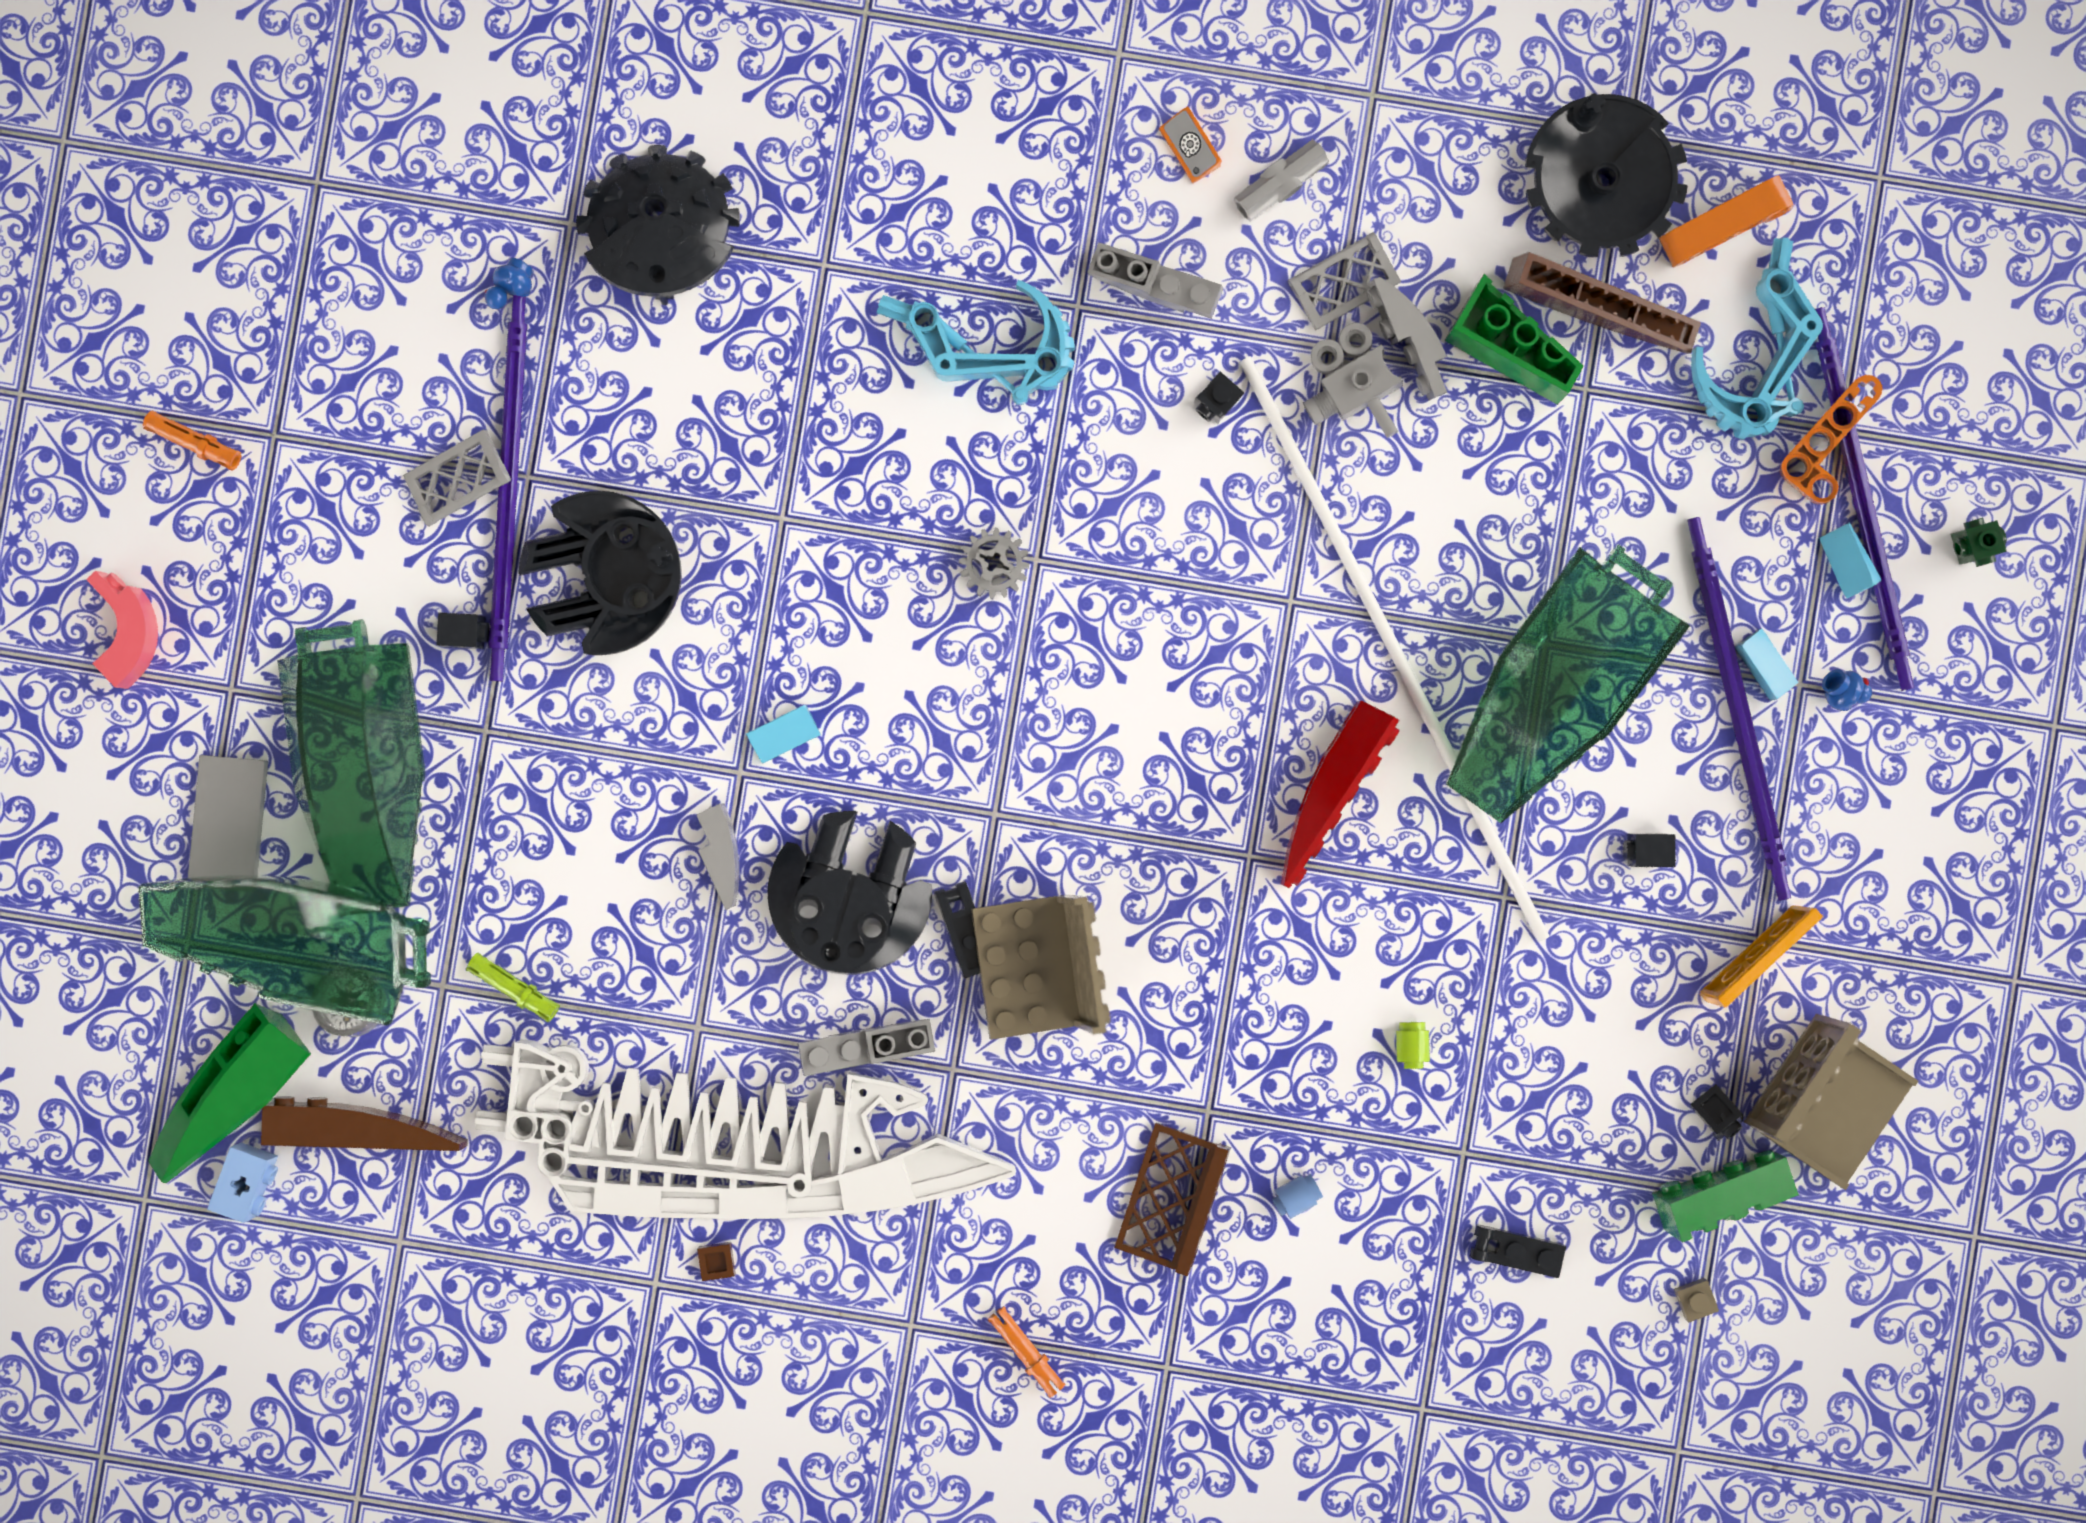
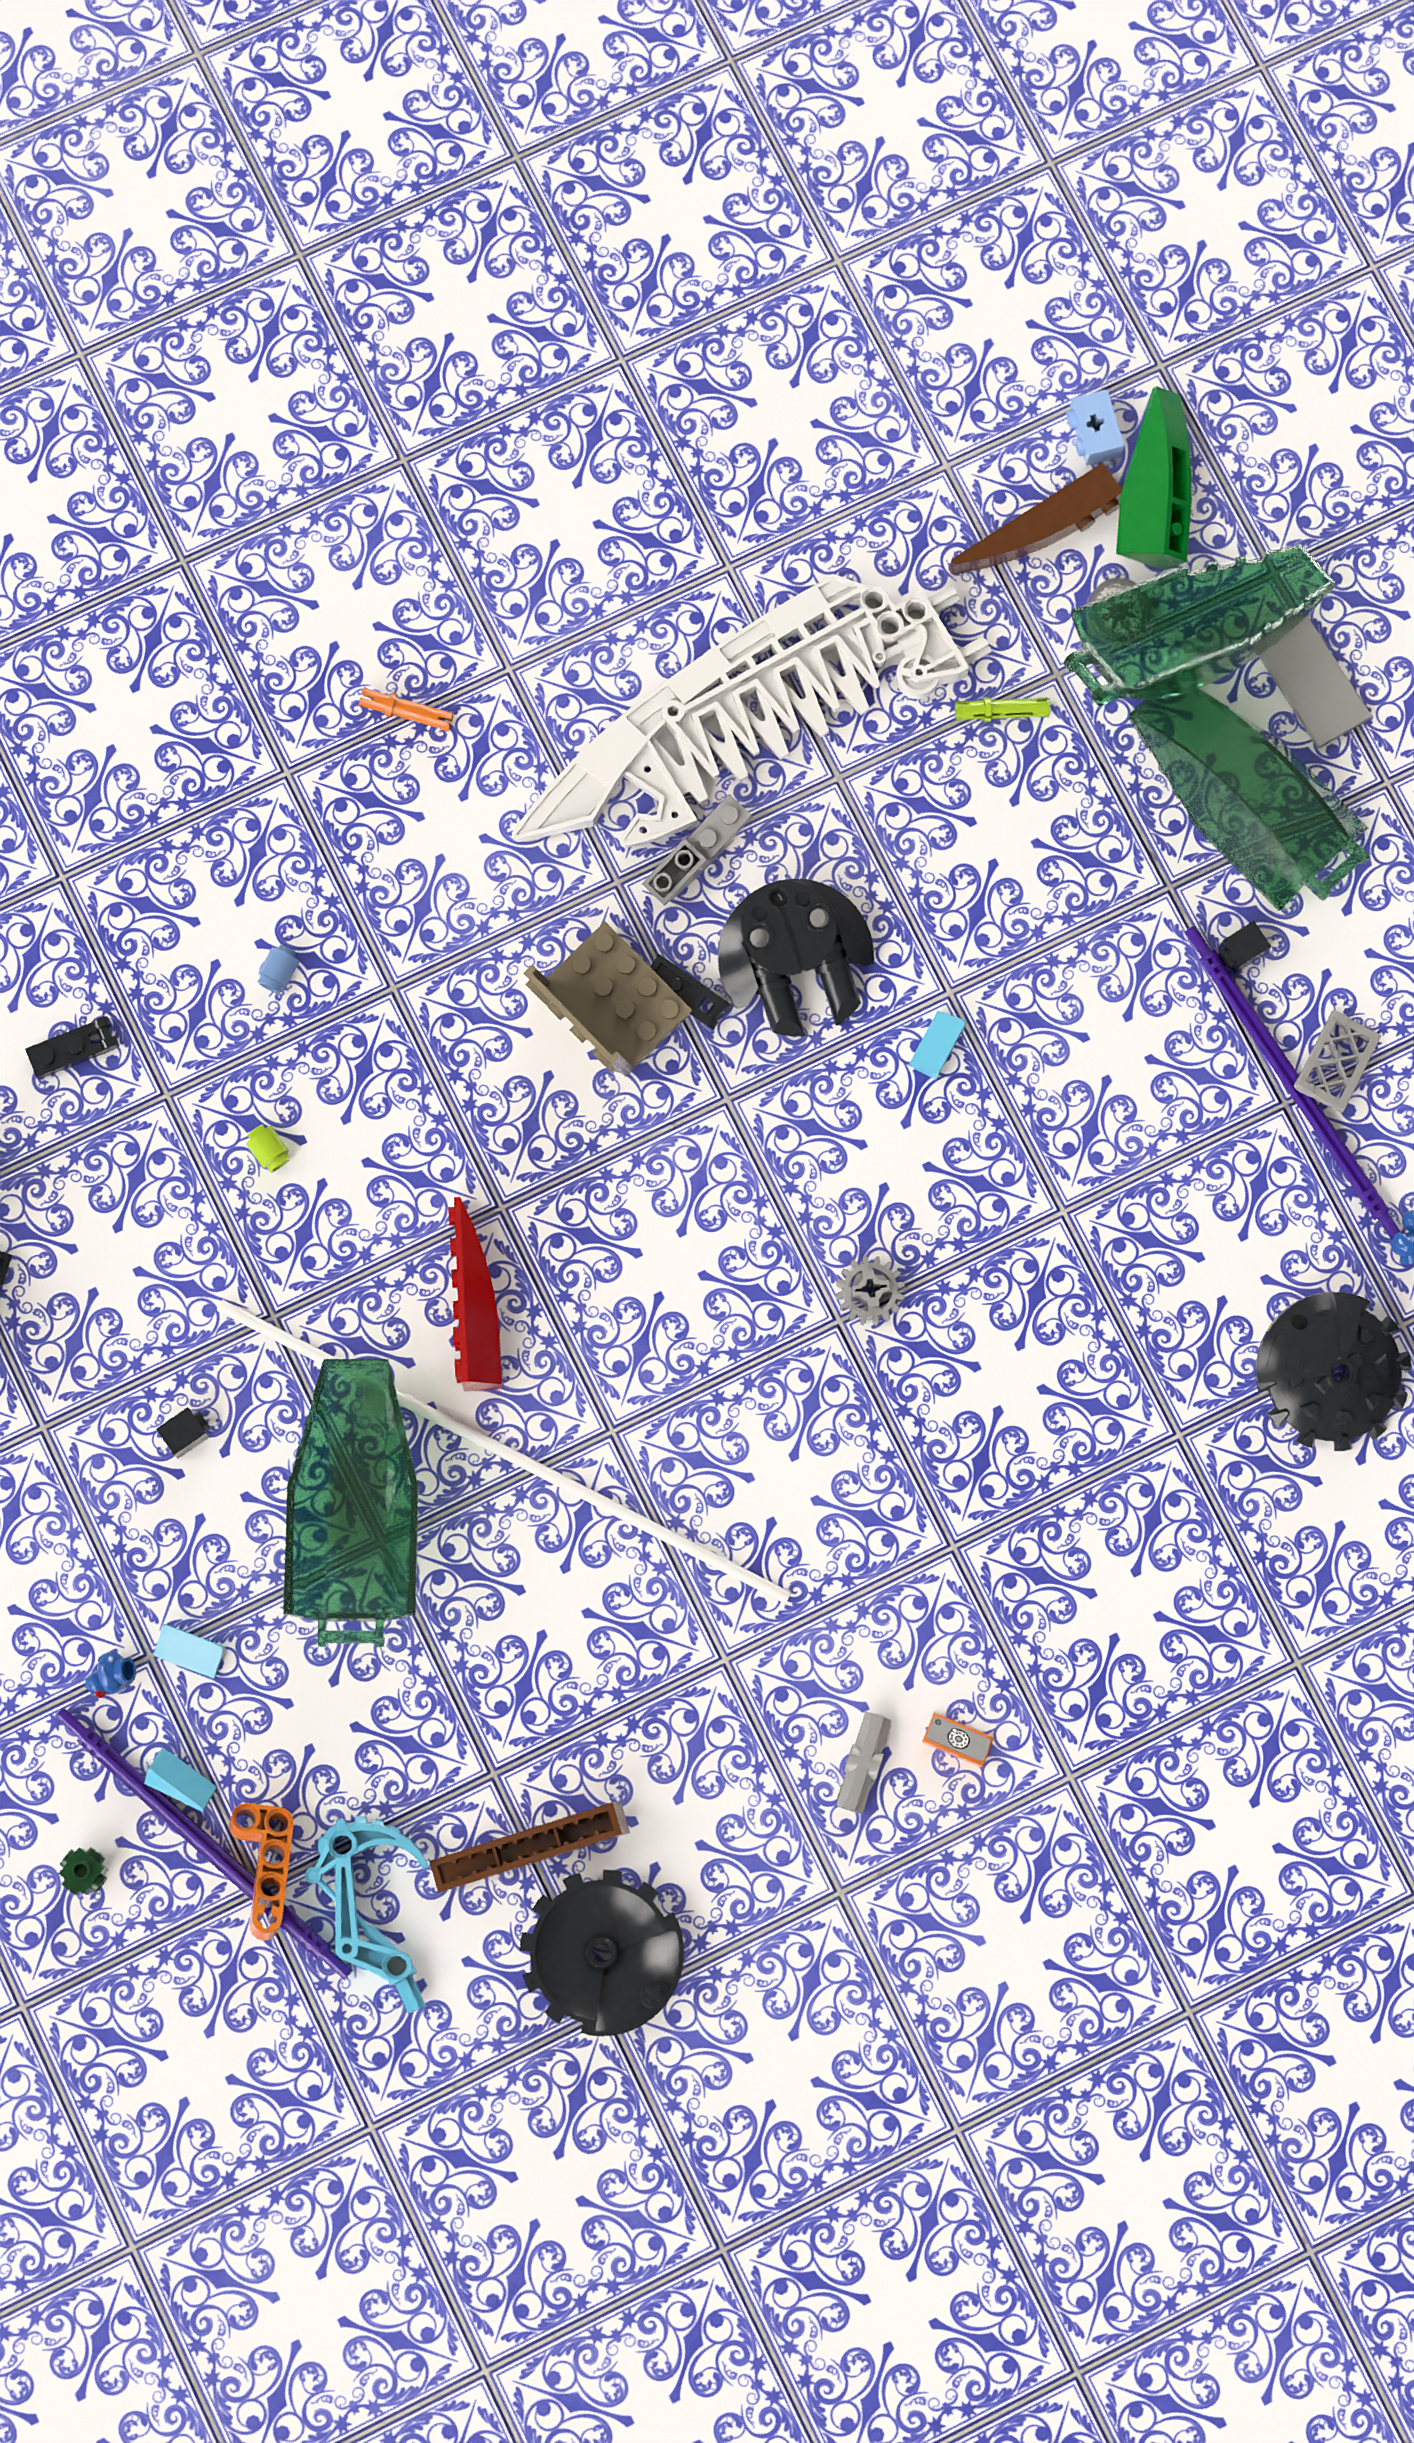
camera: 140 degrees right, 10 degrees down
black piece [518,491,682,656] -> none
light grey slope [696,803,740,910] -> none
reddish brown tile [697,1242,736,1281] -> none
medium azure piece [877,279,1075,405] -> none
light grey slope [1087,242,1223,319] -> none
reddish brown fence [1114,1122,1232,1277] -> none
black bracket [1194,371,1244,424] -> none
light grey window [1288,232,1401,331] -> none
light grey piece [1303,322,1403,438] -> none
light grey slope [1367,277,1447,401] -> none
green wedge [1444,274,1584,405] -> none
orange beam [1659,175,1794,268] -> none
dark purple axle [1687,517,1792,901] -> none
light orange tile [1699,905,1824,1008] -> none

